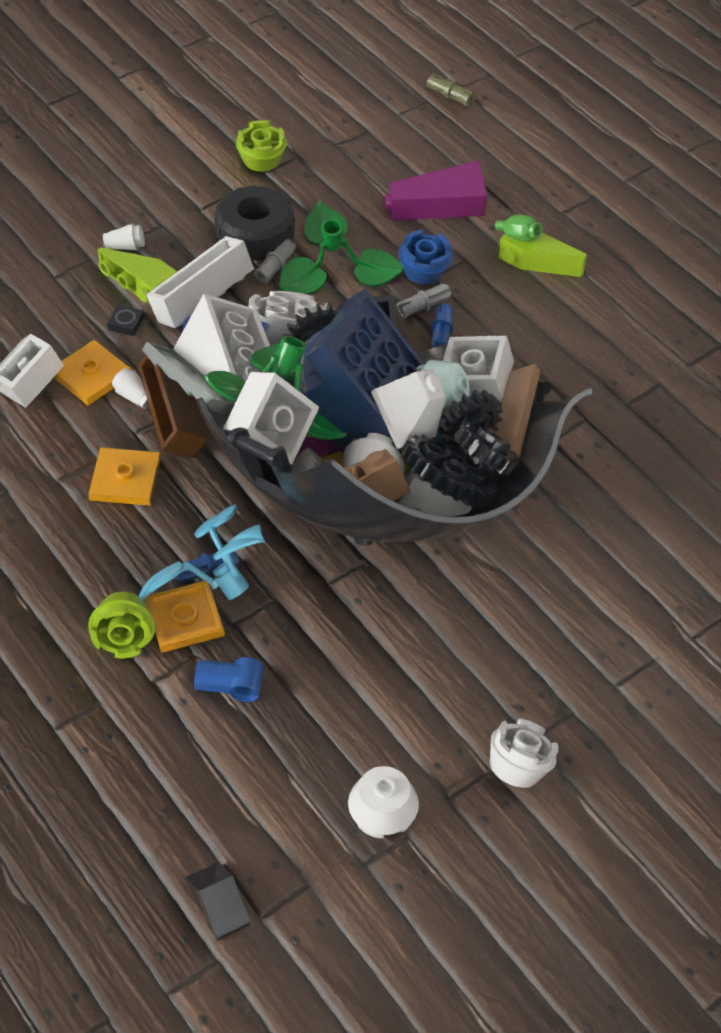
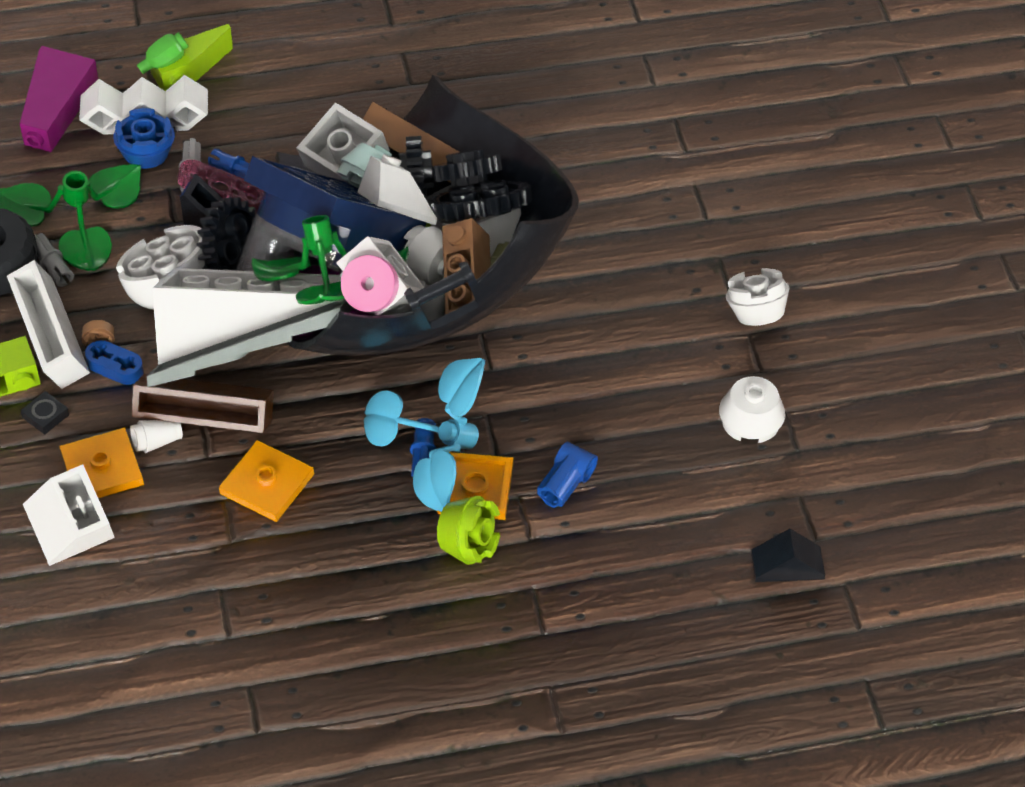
camera: 65 degrees left, 0 degrees up
none -> white brick [79,75,208,135]
none -> clear pink beam [177,160,264,212]
none -> bright pink piece [341,255,399,312]

